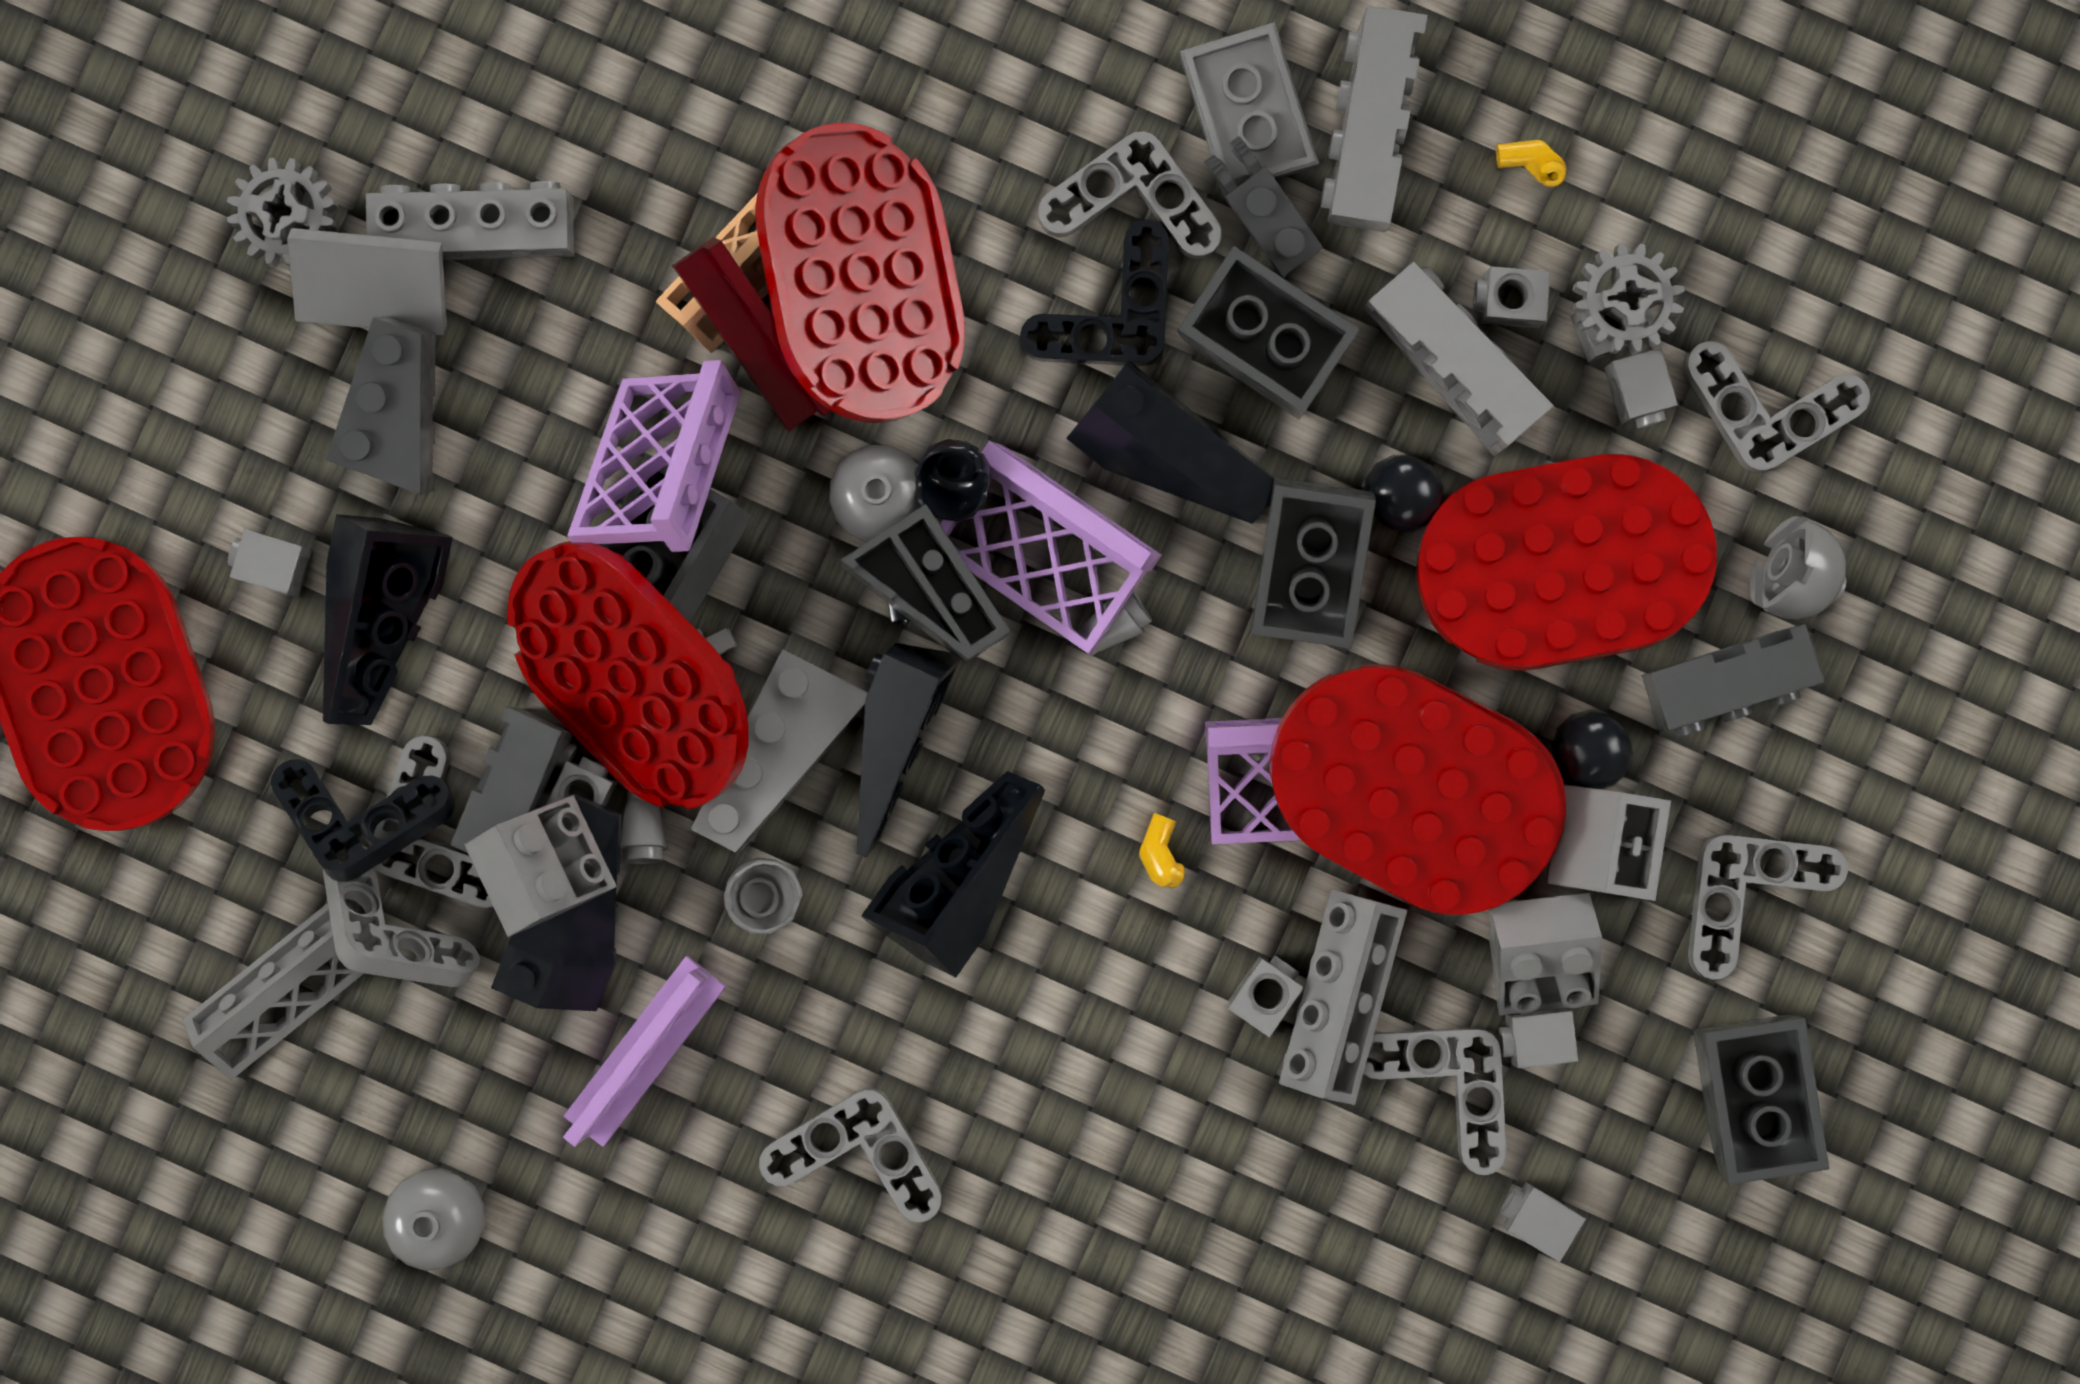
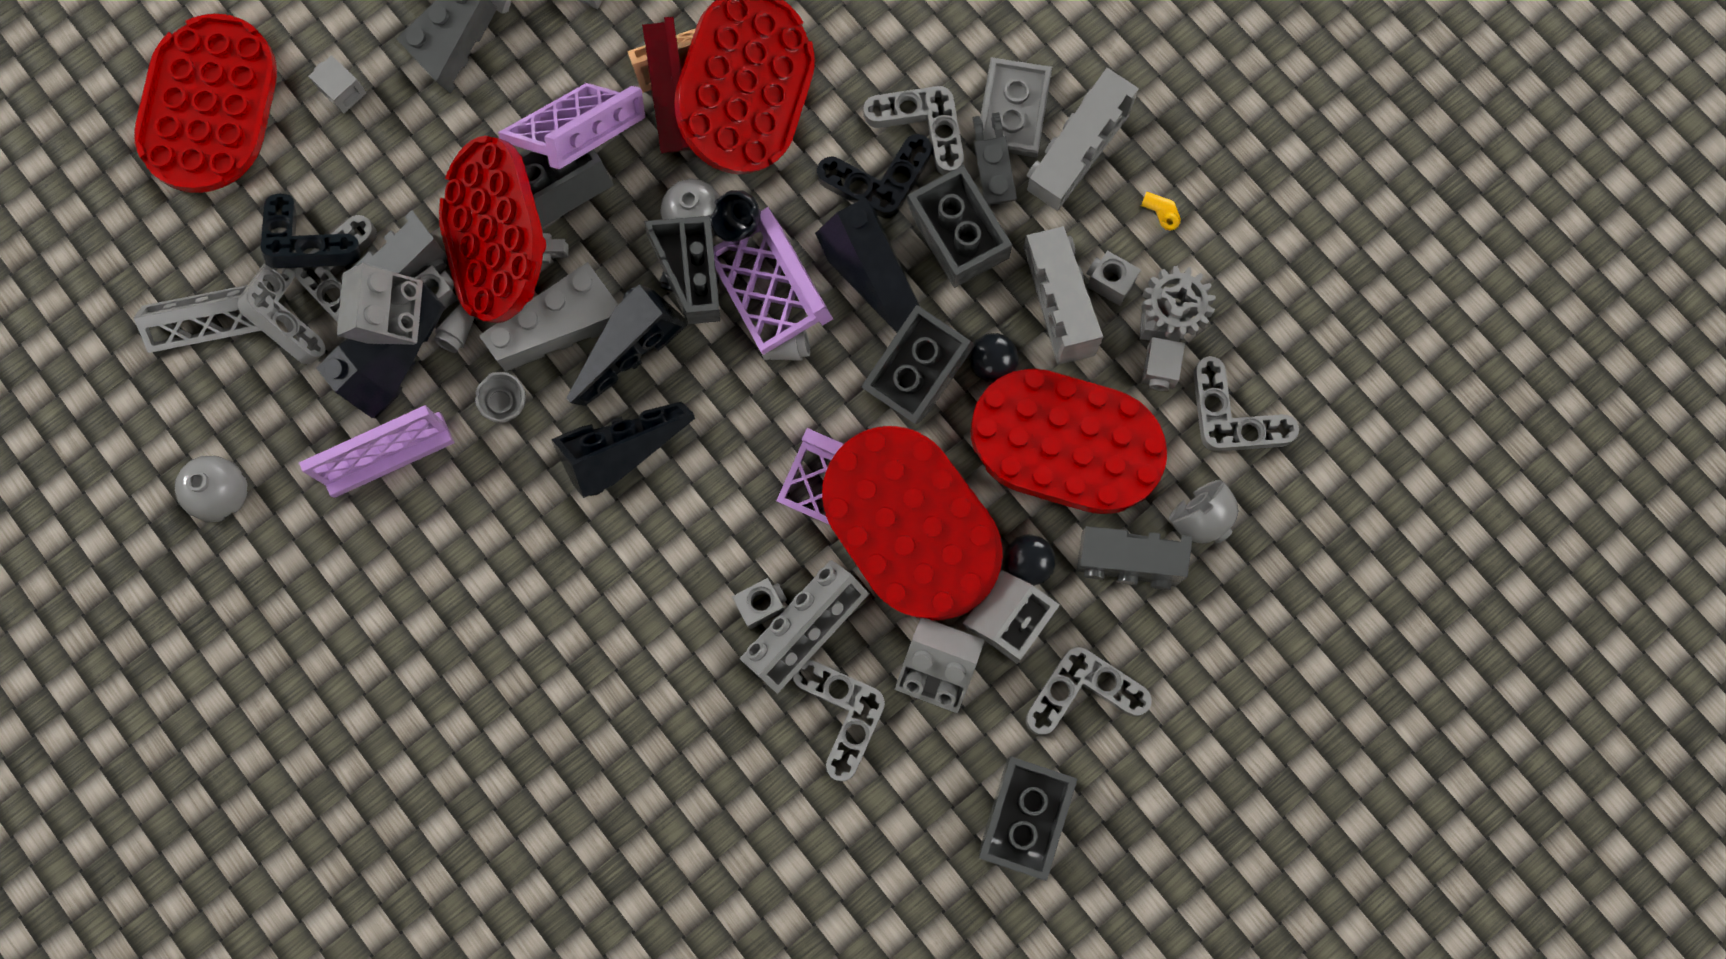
camera: 30 degrees right, 10 degrees down
black wedge [323,514,453,725] -> none
light grey beam [759,1088,942,1222] -> none
yellow arm [1139,813,1185,888] -> none
light grey brick [1499,1008,1578,1068] -> none
light grey brick [1500,1182,1586,1262] -> none

